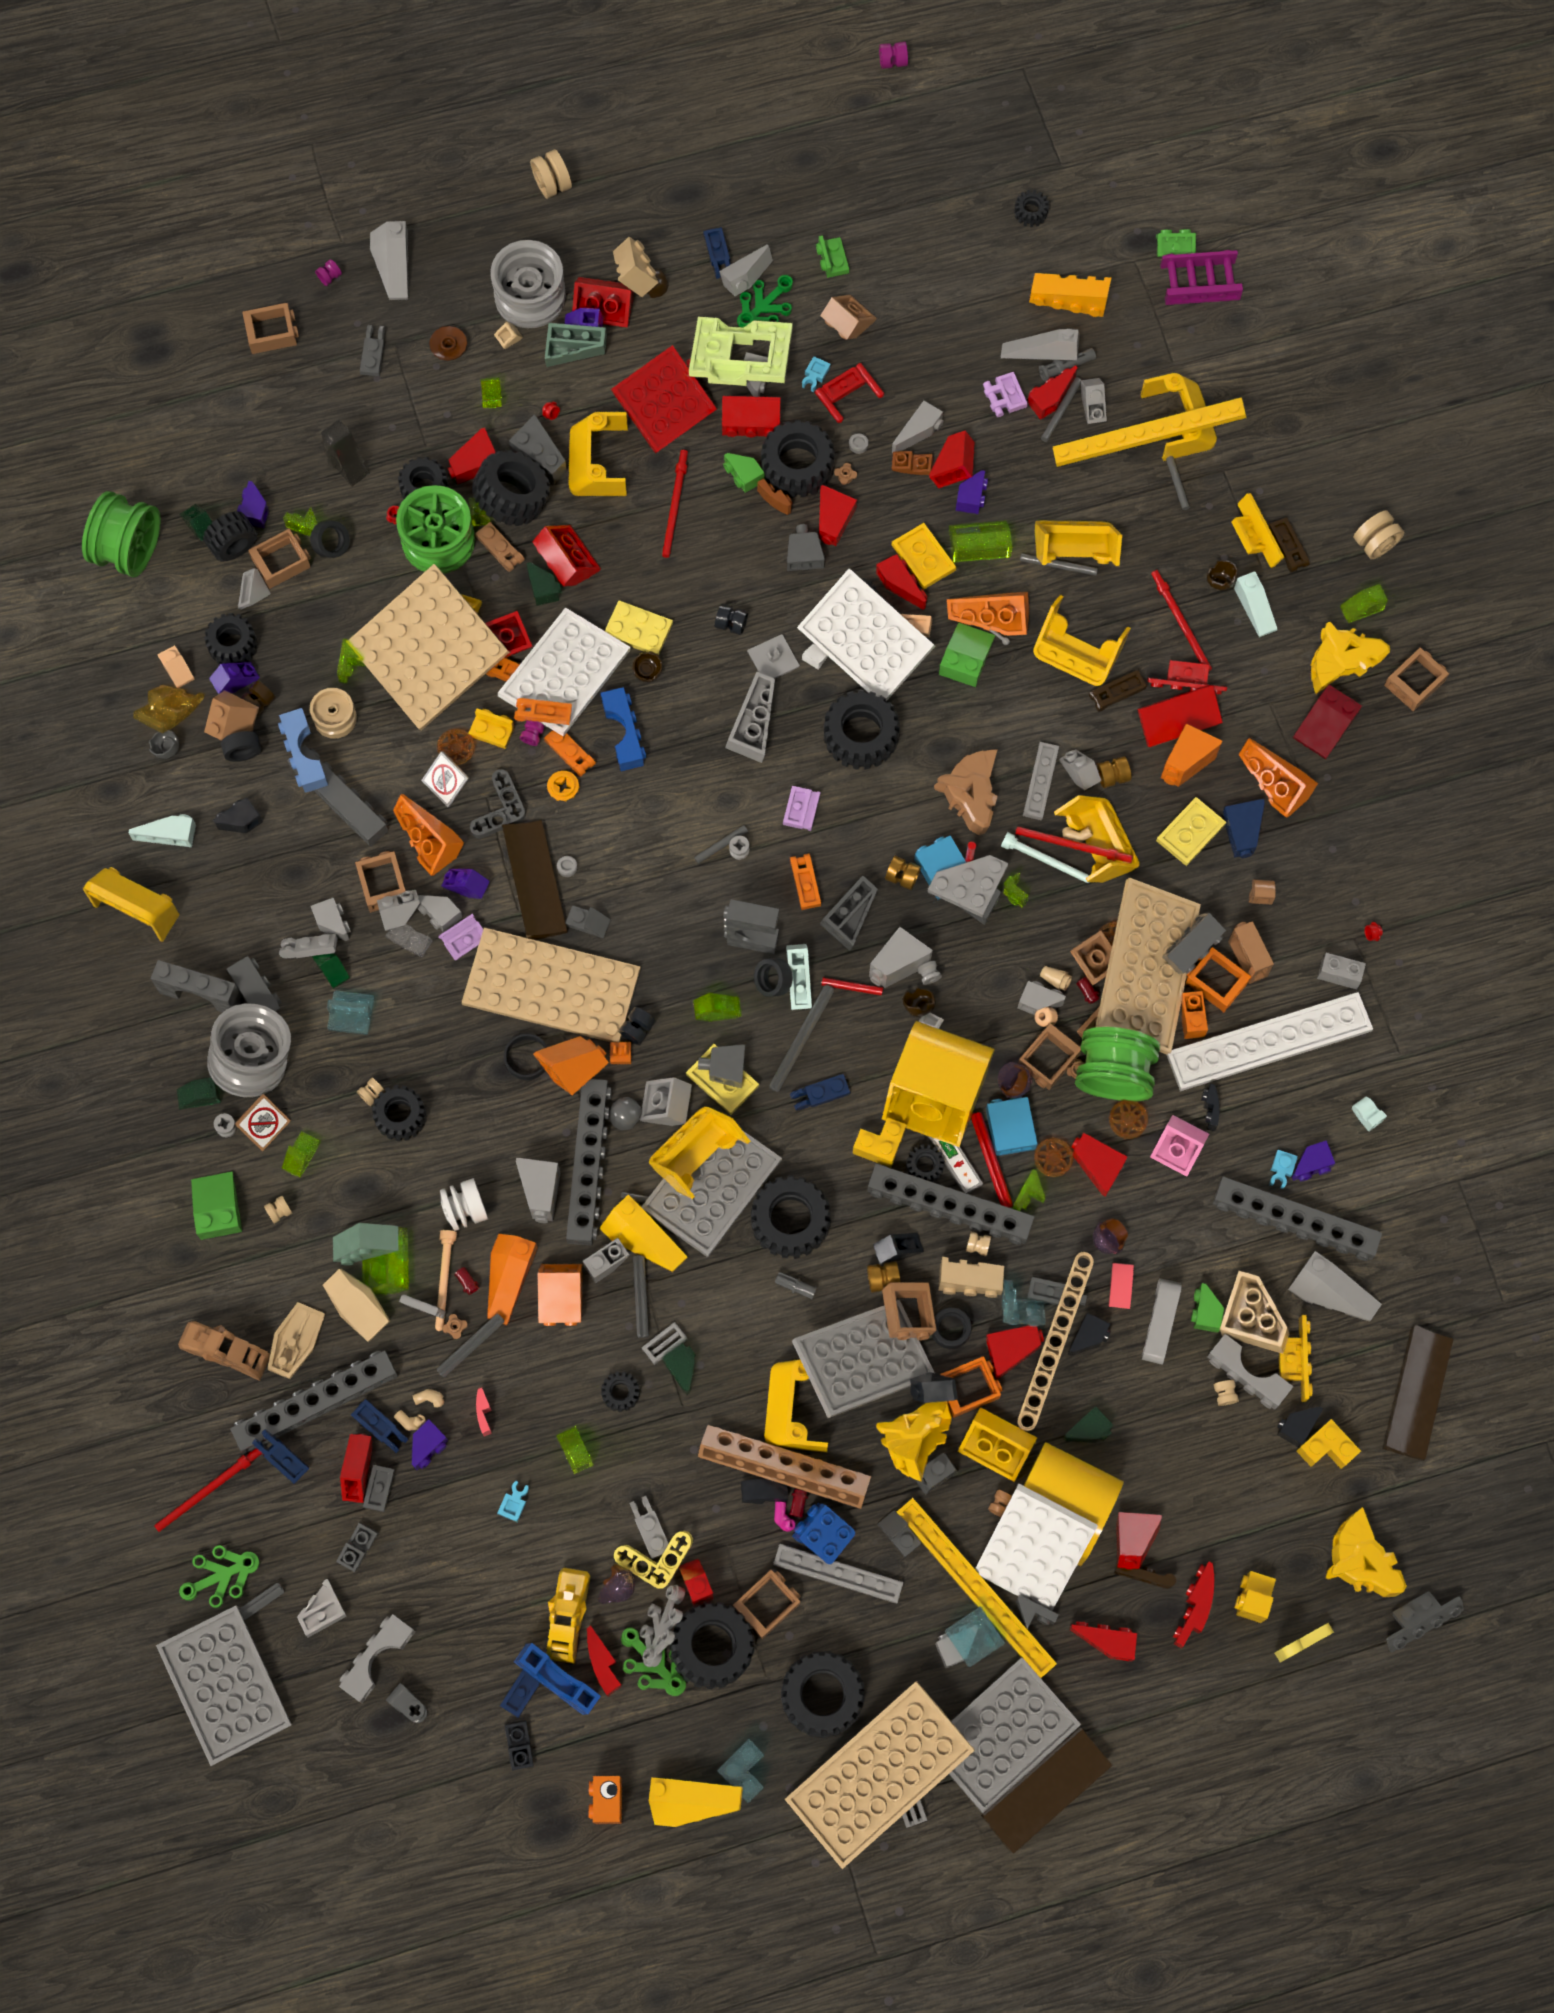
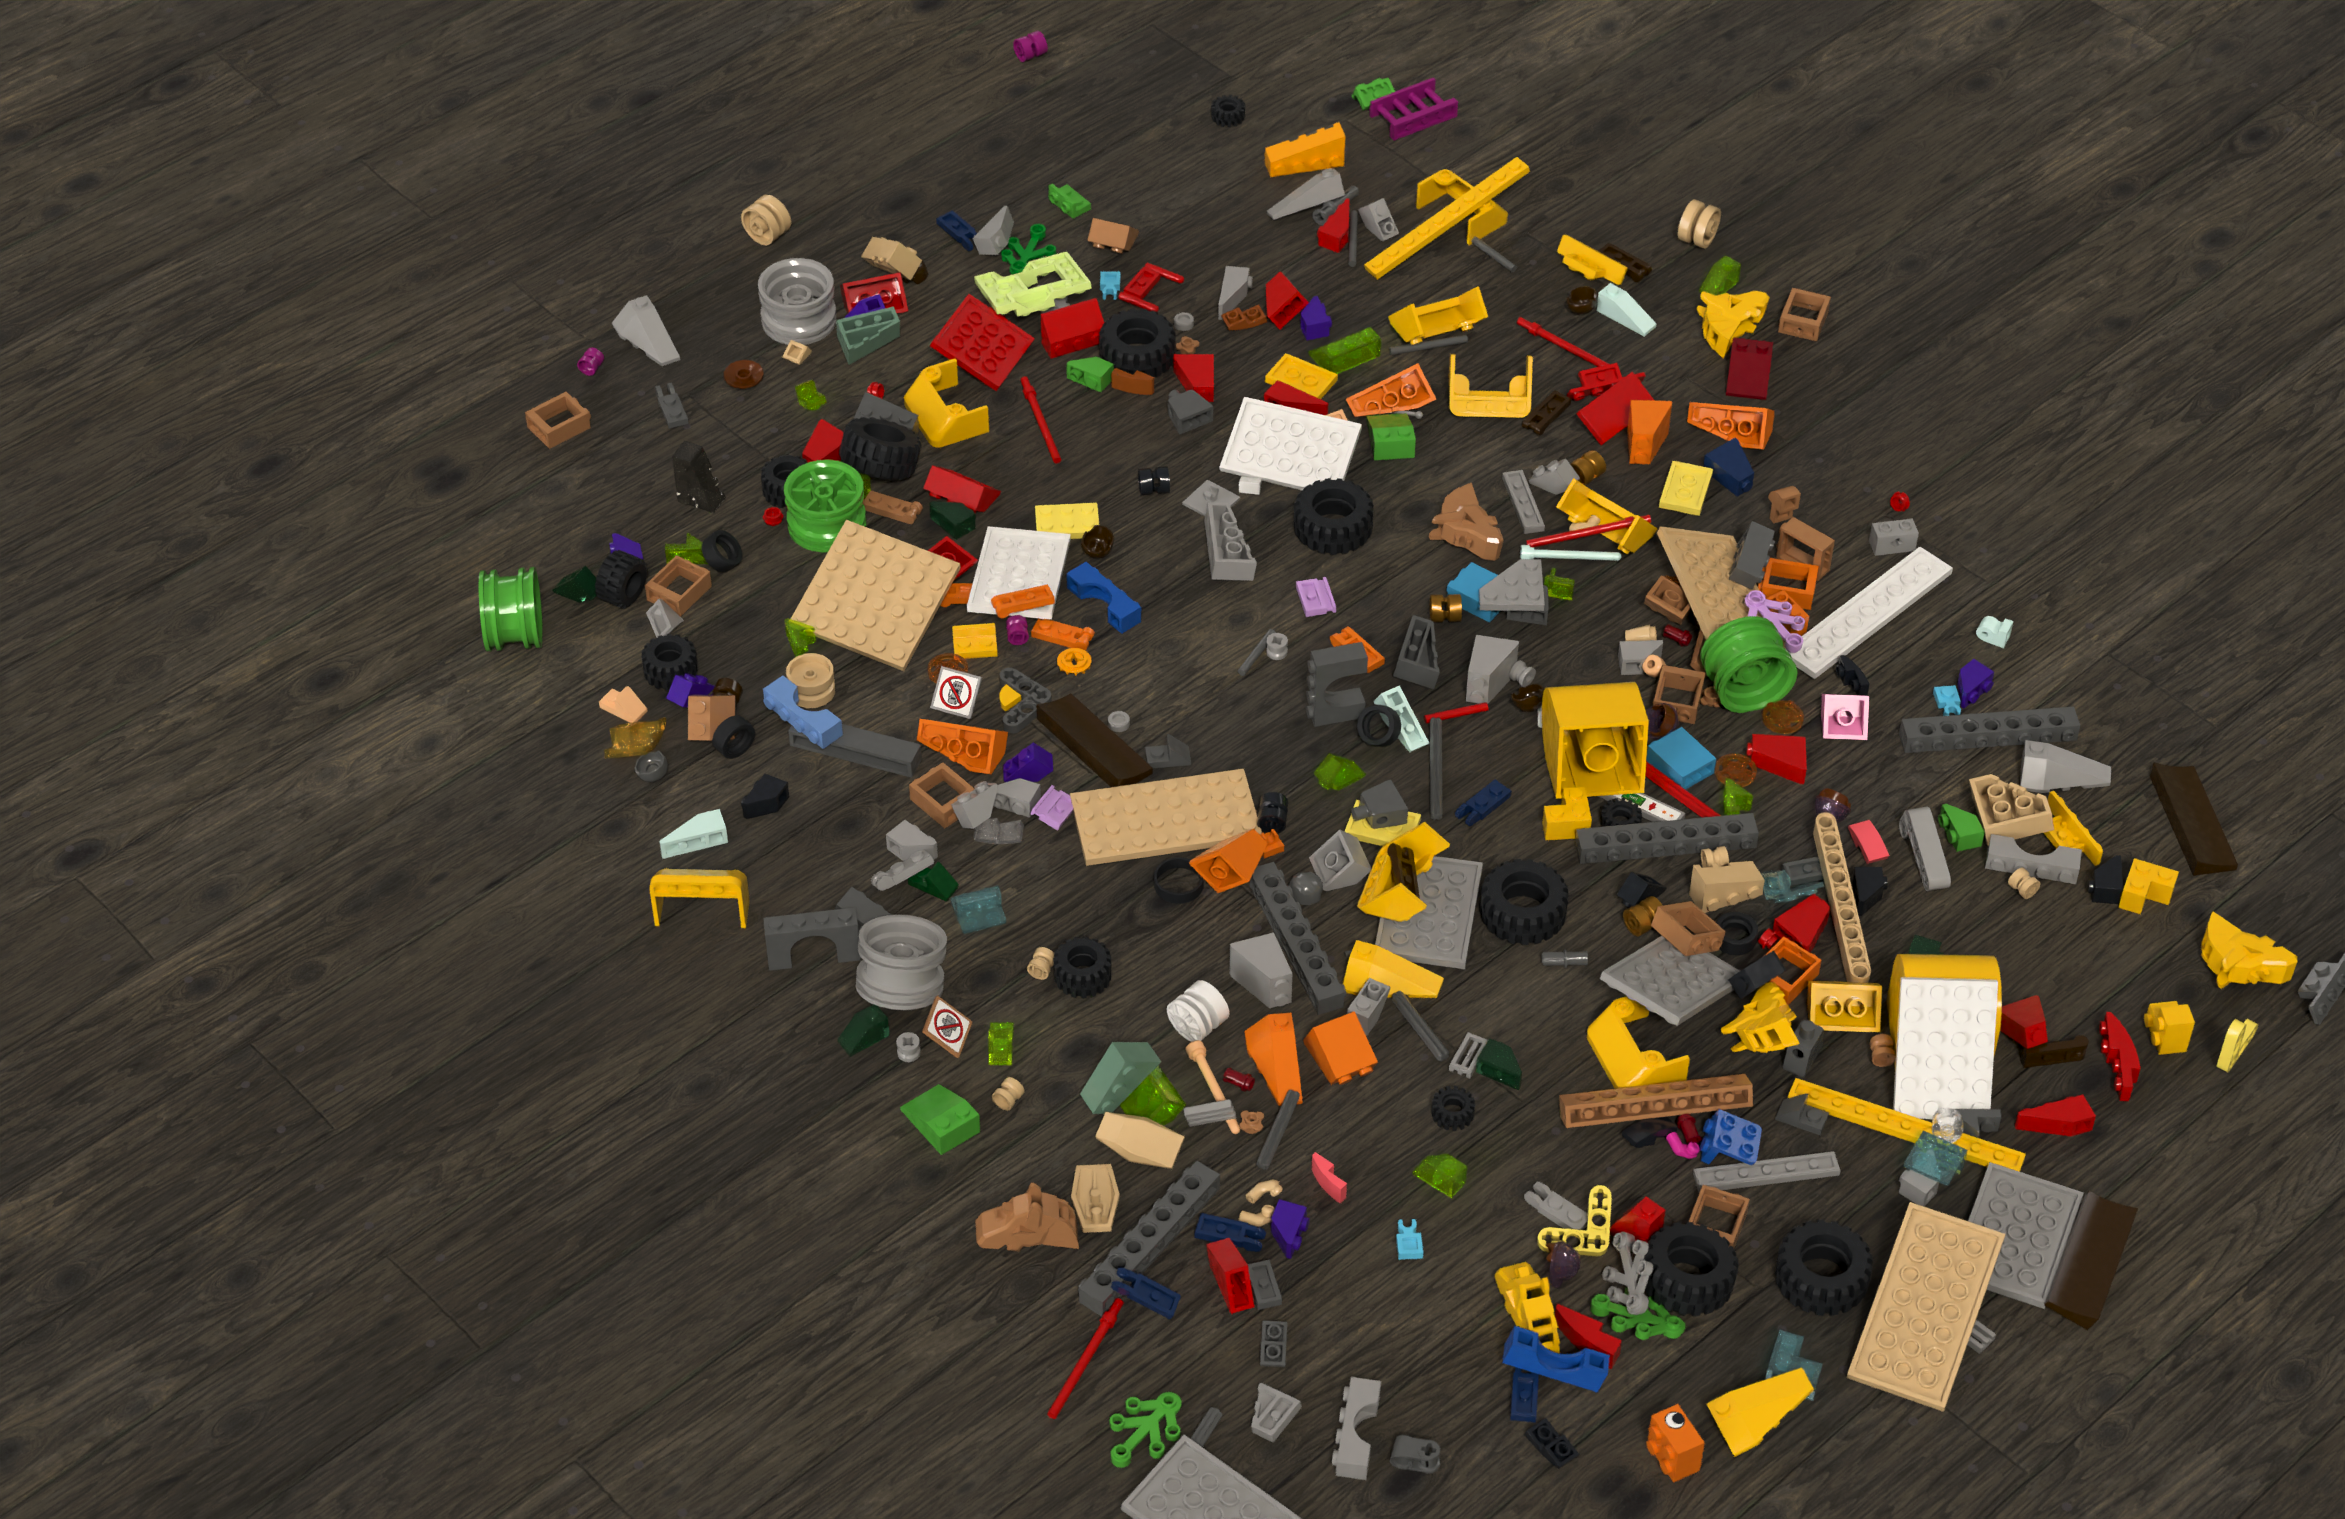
camera: 25 degrees left, 25 degrees down
red bar [965,842,976,863] -> none
lavender plate [983,372,1027,417] -> none
none -> yellow tile [999,684,1021,712]
none -> dark brown plate [1387,843,1420,899]
none -> lavender plant [1745,590,1805,653]
none -> red plate [1757,928,1778,949]
none -> clear head [1931,1107,1963,1143]

